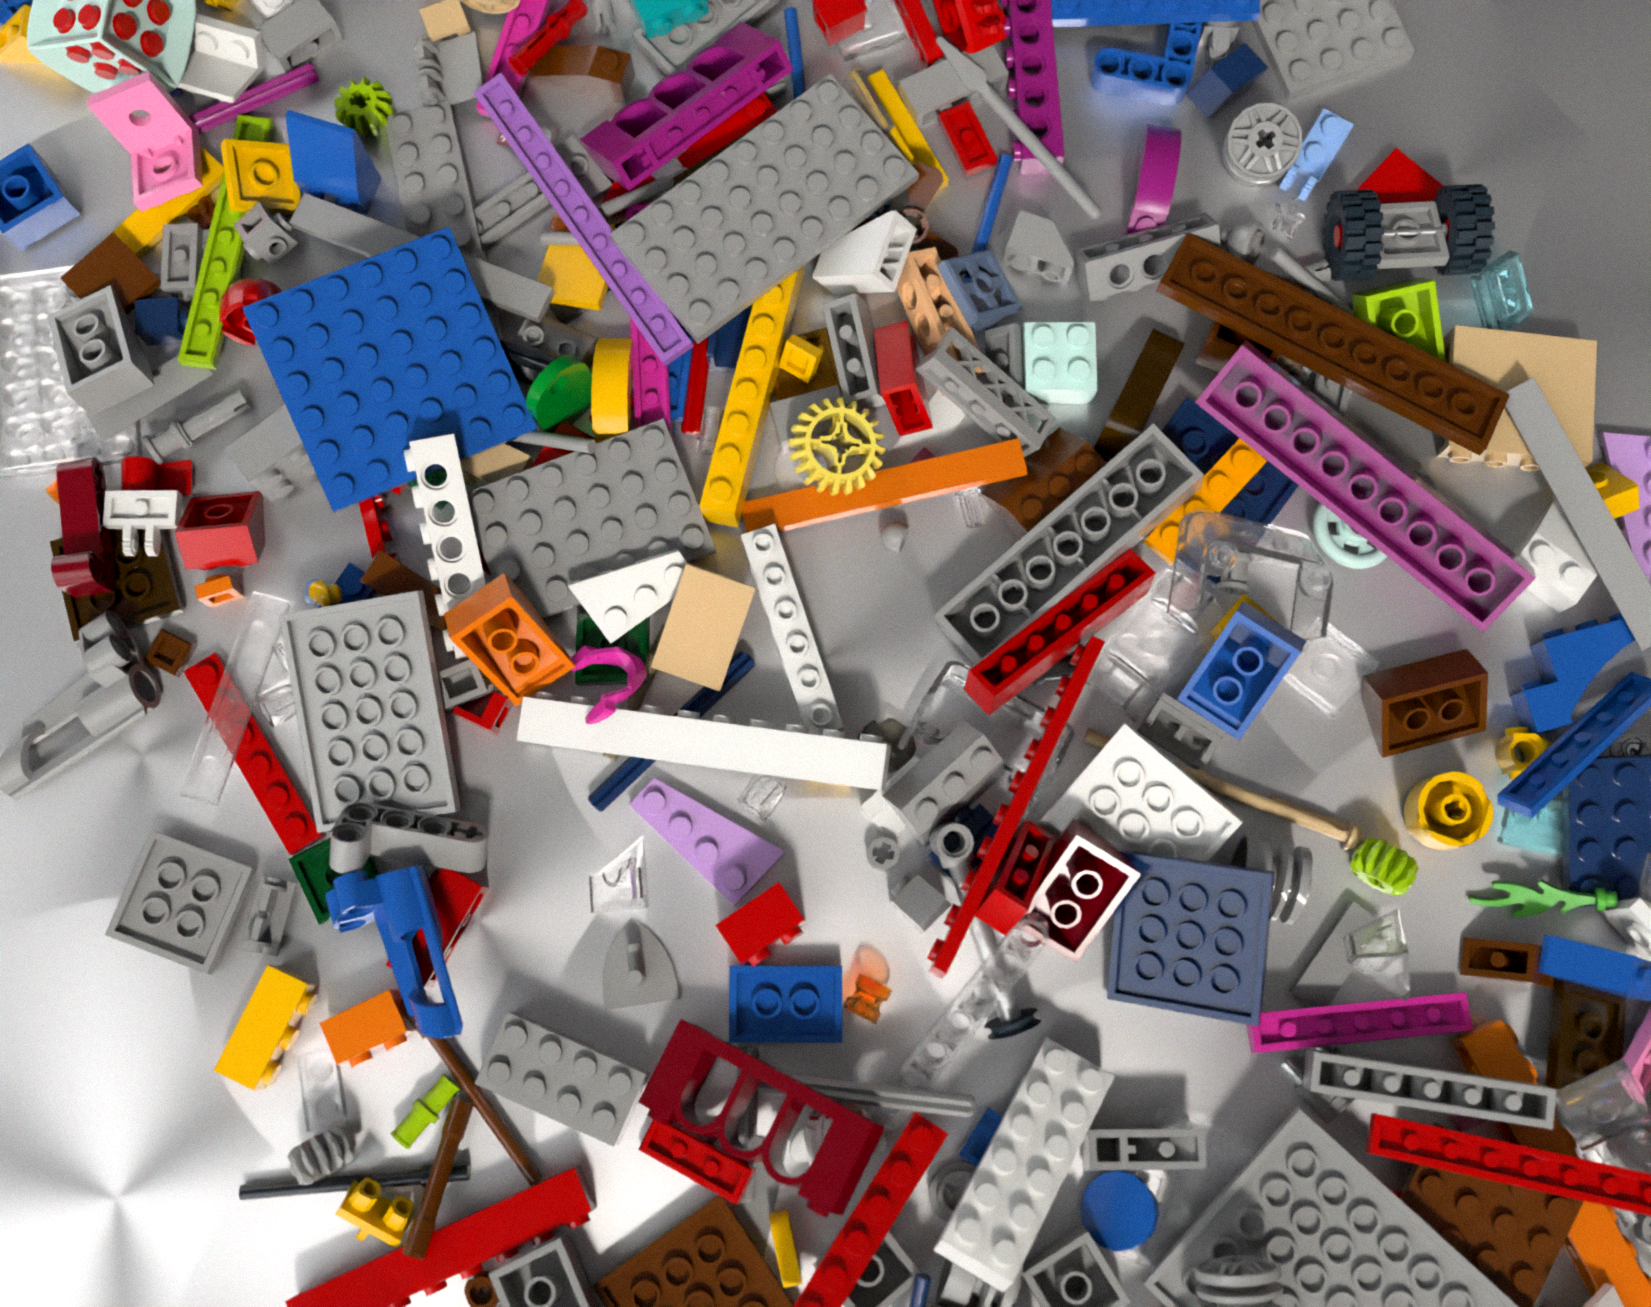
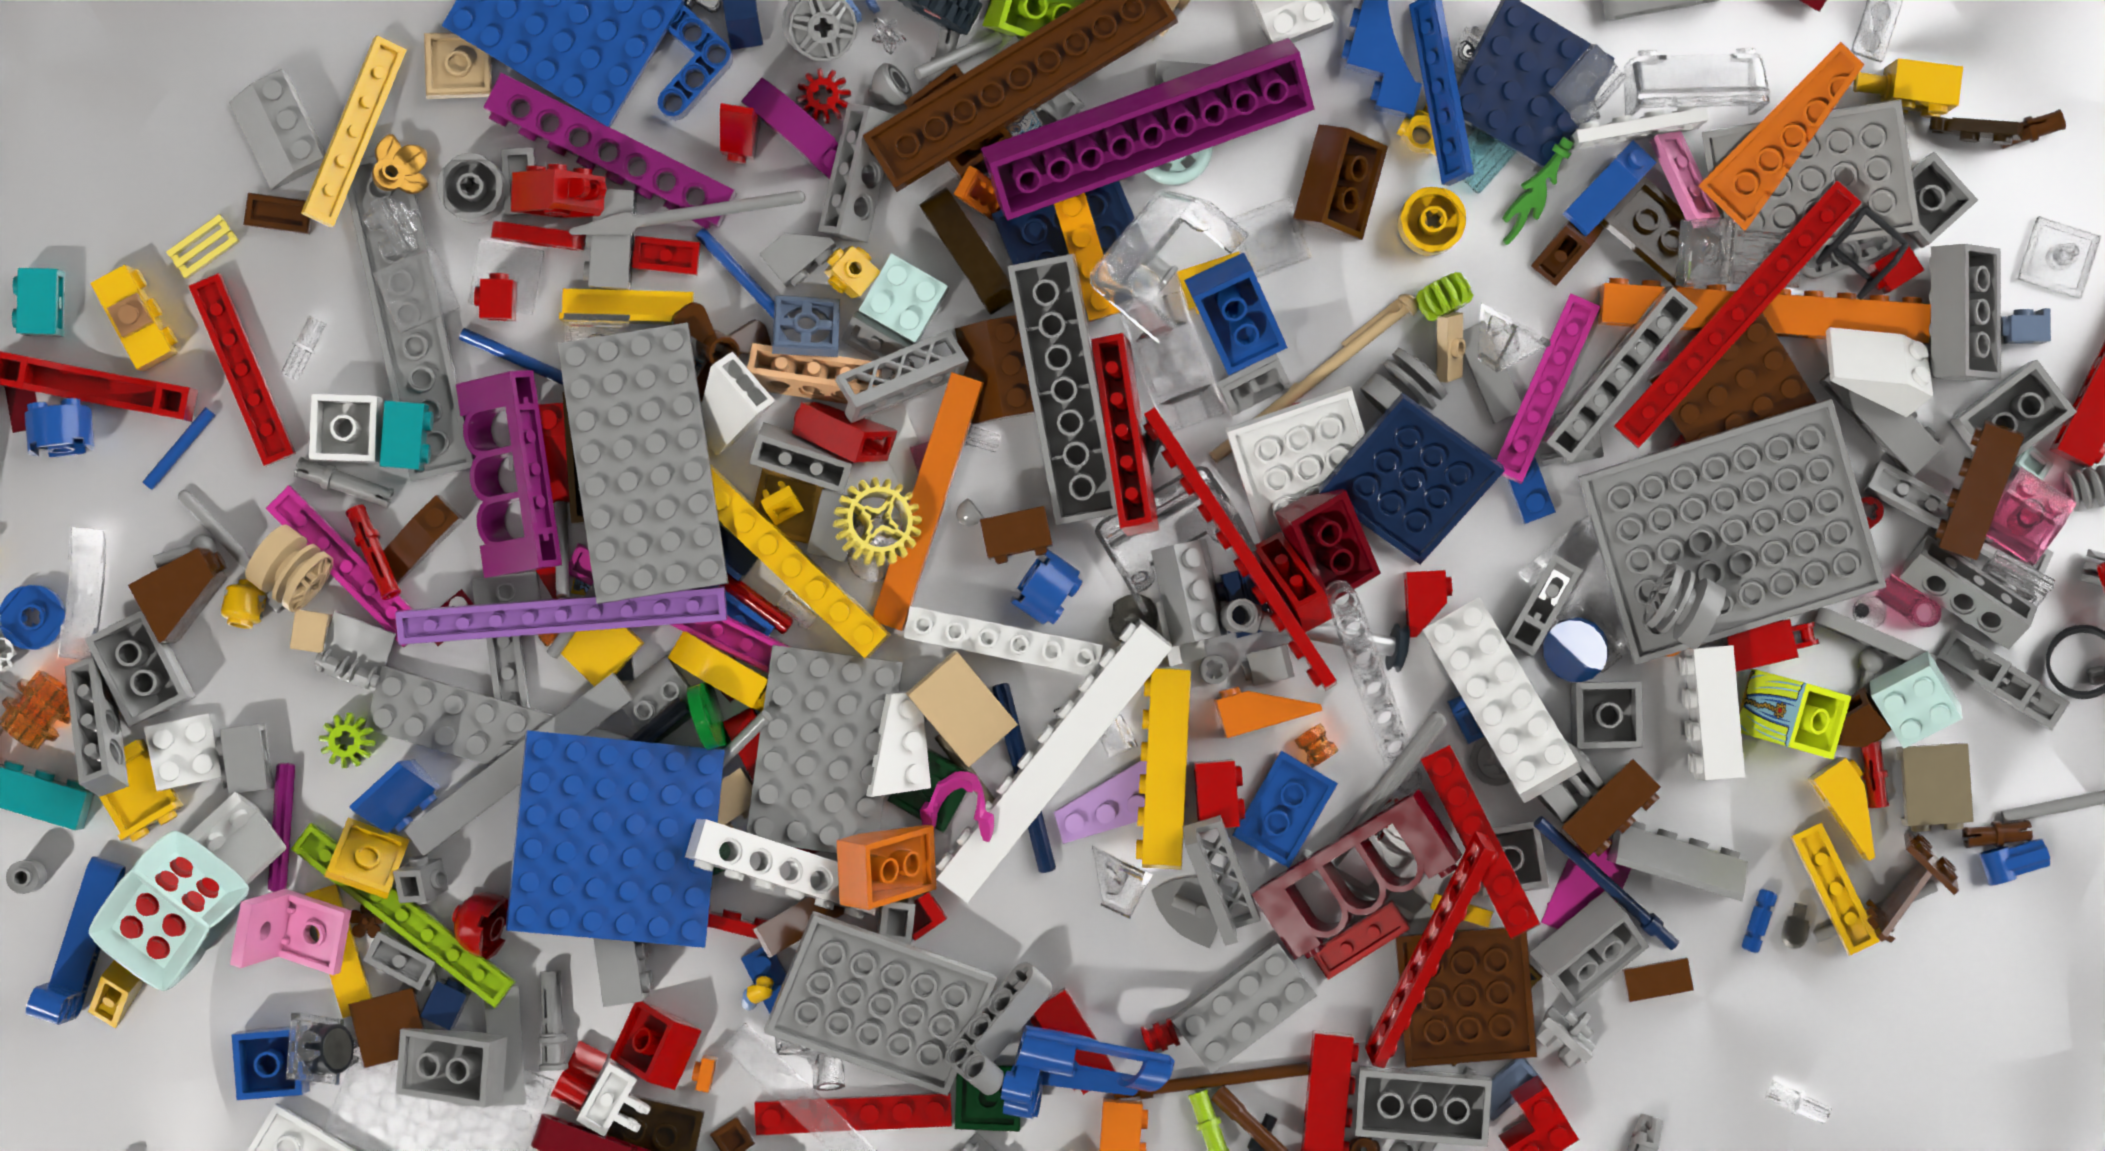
camera: 60 degrees left, 10 degrees up
none -> piece [286,1013,359,1085]
none -> red slope [720,103,761,164]
none -> red gear [796,68,852,125]
none -> yellow brick [824,245,880,299]
none -> orange plate [954,166,1000,221]
none -> reddish brown container [980,506,1053,564]
none -> blue brick [1010,549,1083,625]
none -> yellow brick [1136,668,1191,870]
none -> red bush [1140,1017,1181,1052]
none -> light grey fence [1183,815,1261,946]
none -> orange slope [1214,686,1323,738]
none -> red plate [1365,831,1496,1068]
none -> red slope [1403,570,1453,638]
none -> tan plate [1437,312,1466,383]
none -> blue plate [1507,455,1556,524]

